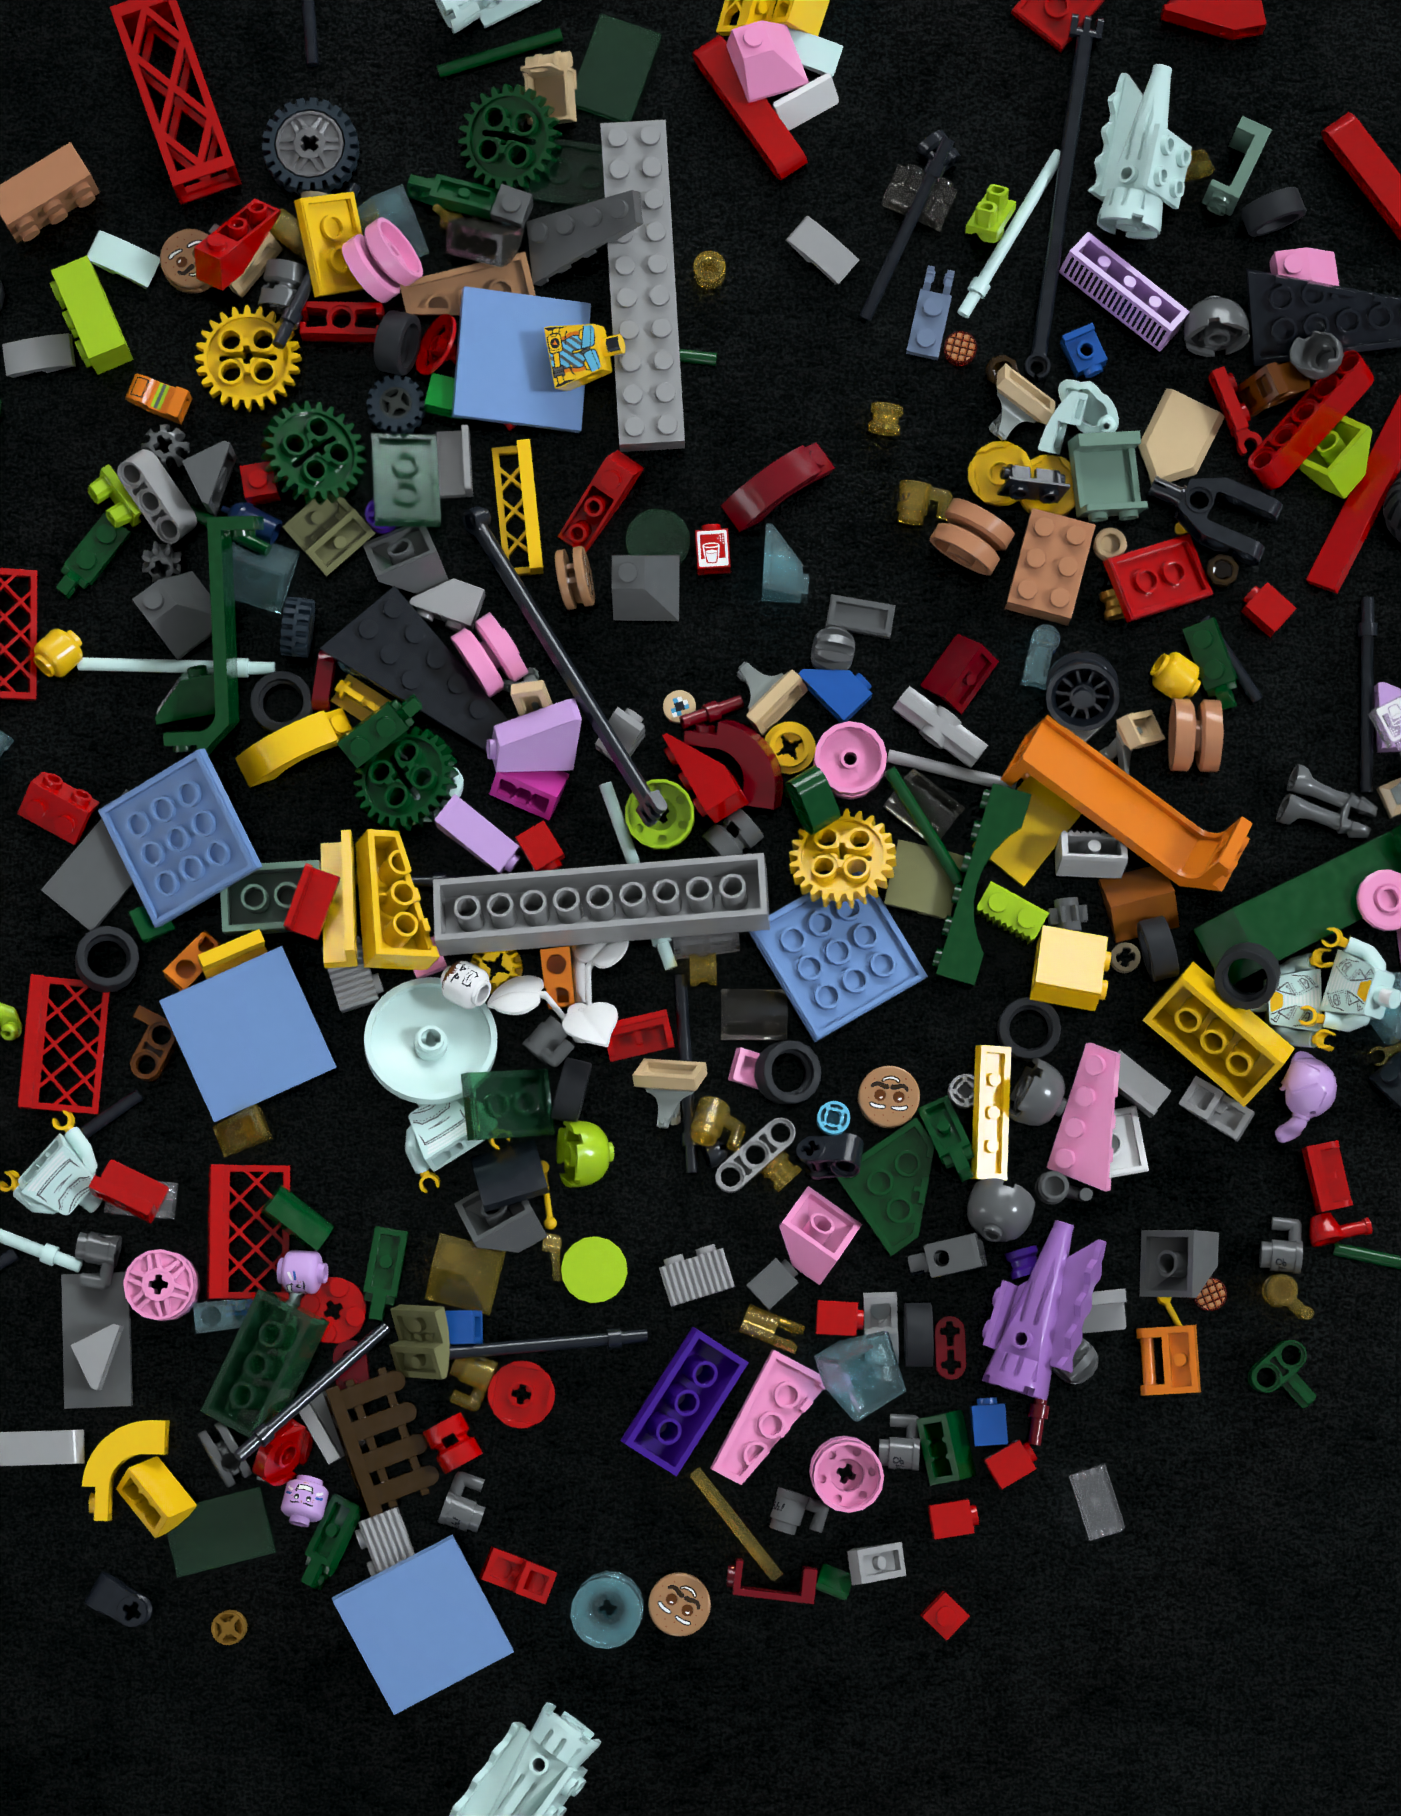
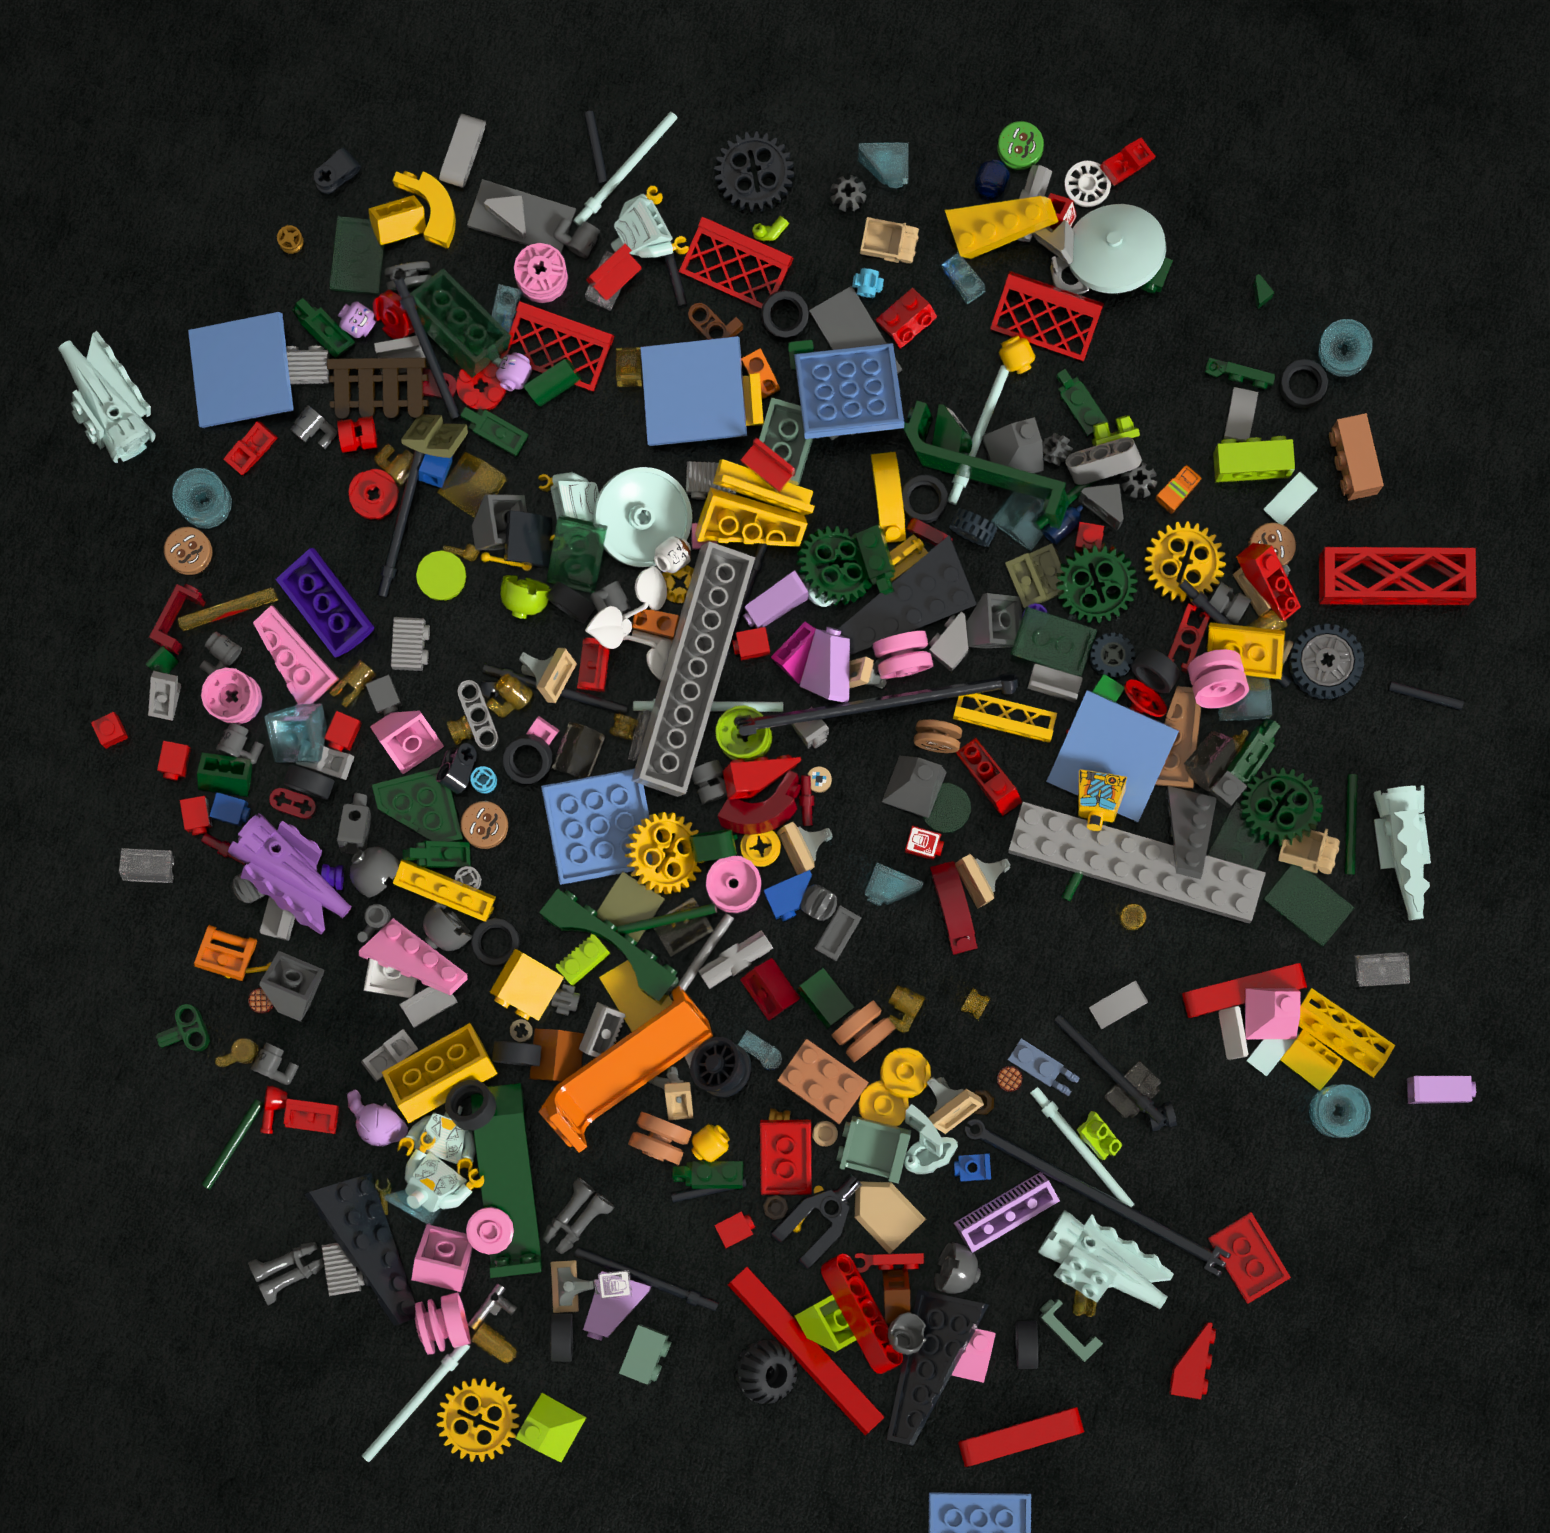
camera: 115 degrees right, 0 degrees up
black hinge [997,464,1071,504] -> none
none -> dark green brick [797,968,854,1029]
none -> medium azure gear [852,268,884,297]
none -> tan piece [955,854,1010,909]

